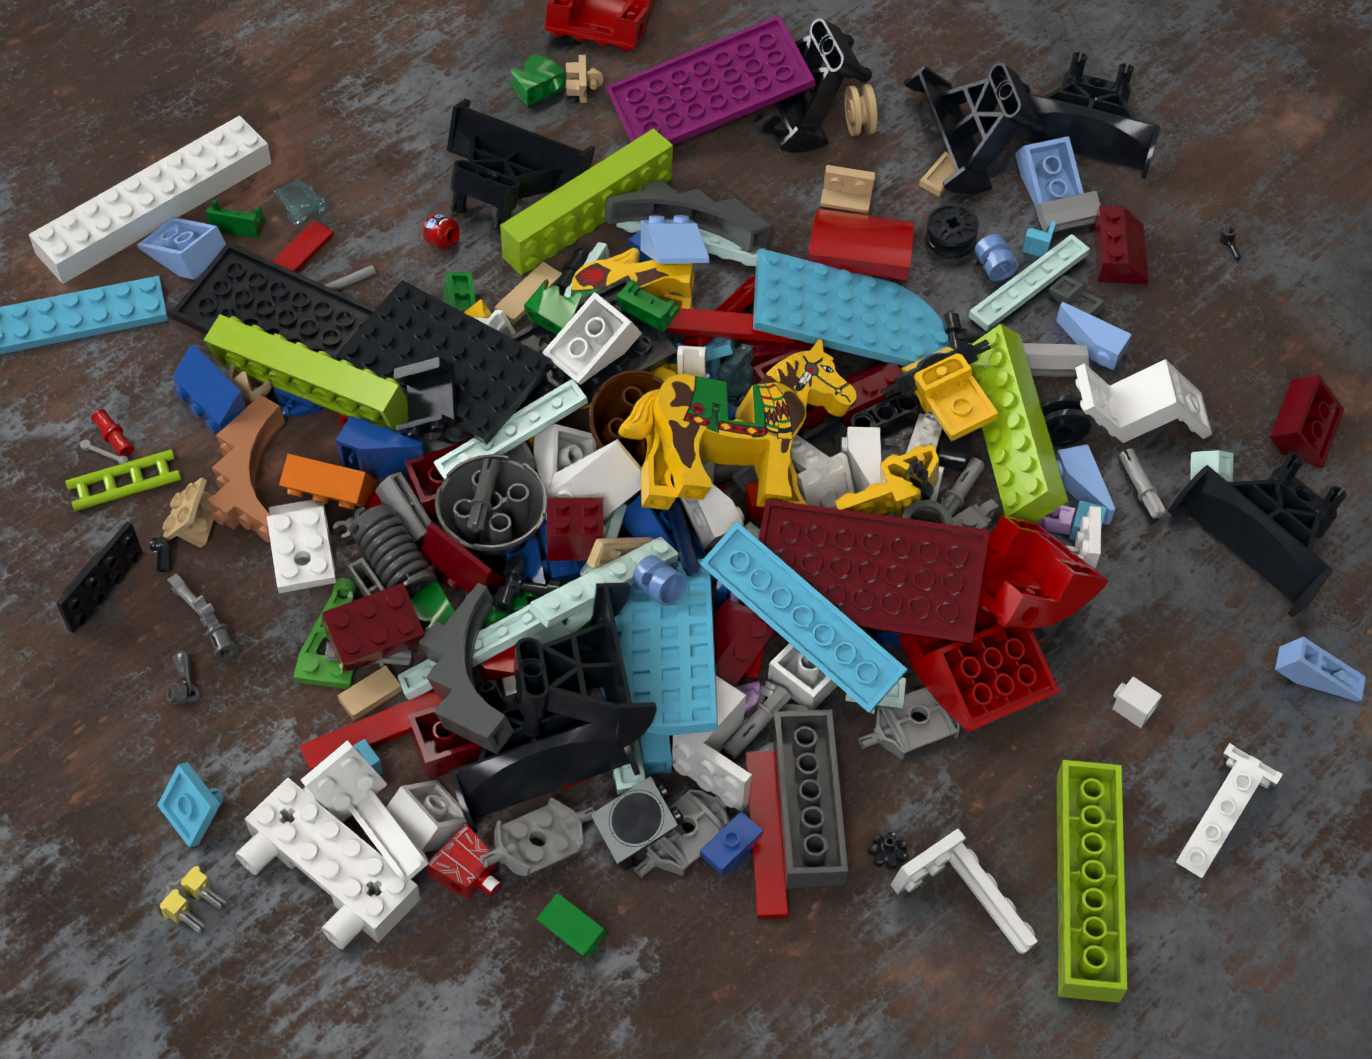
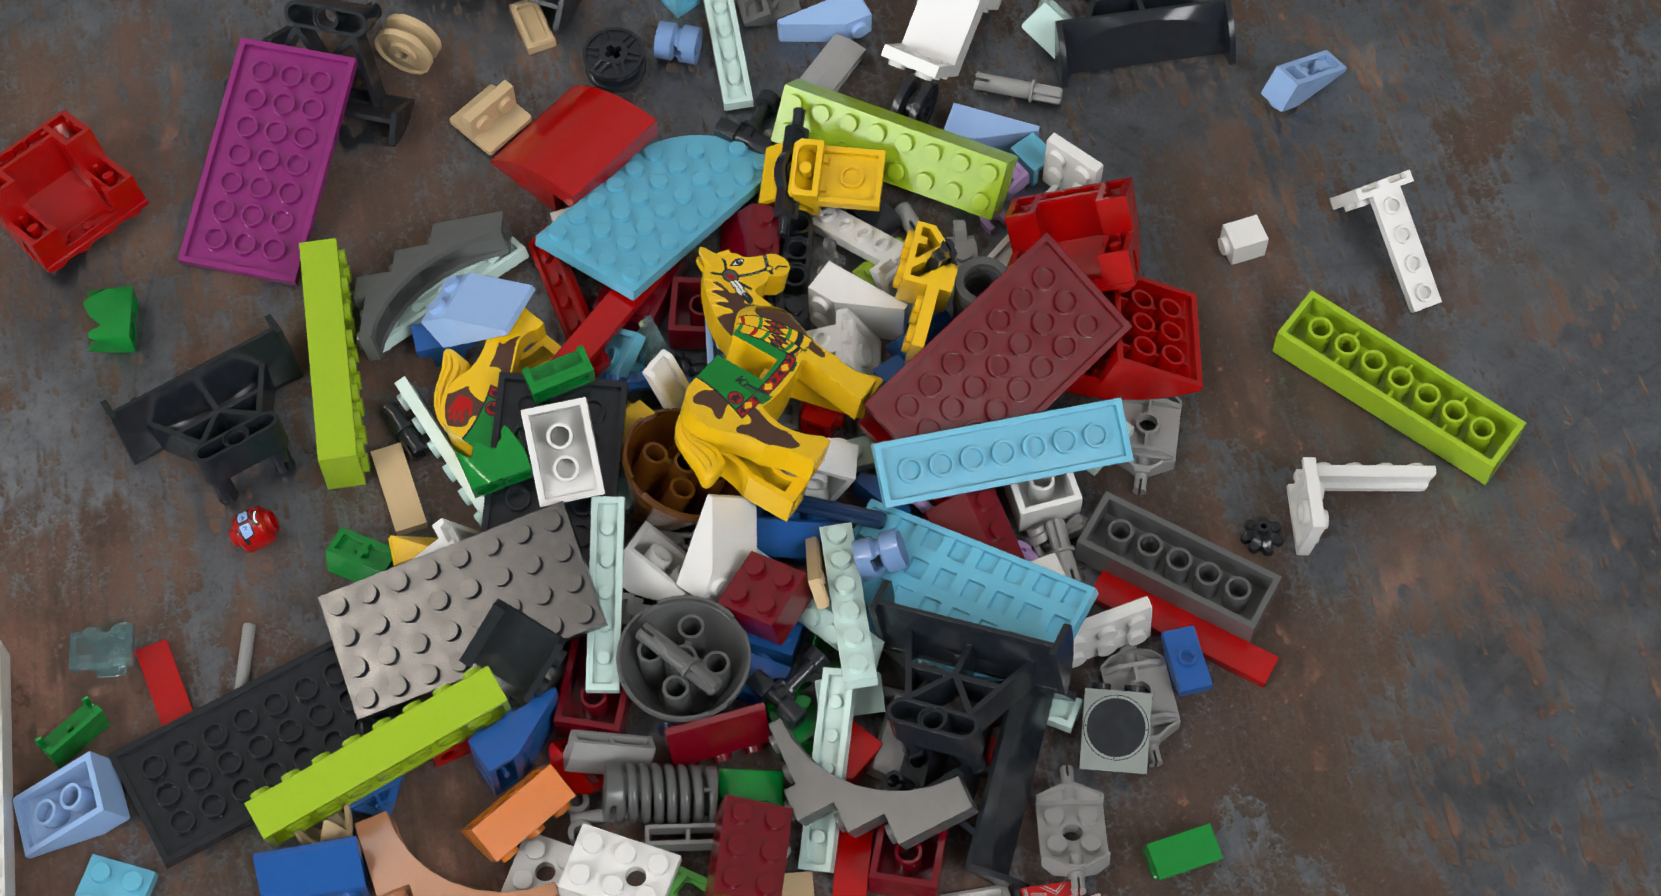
camera: 55 degrees left, 5 degrees up
tan hips [566,55,604,103] -> none

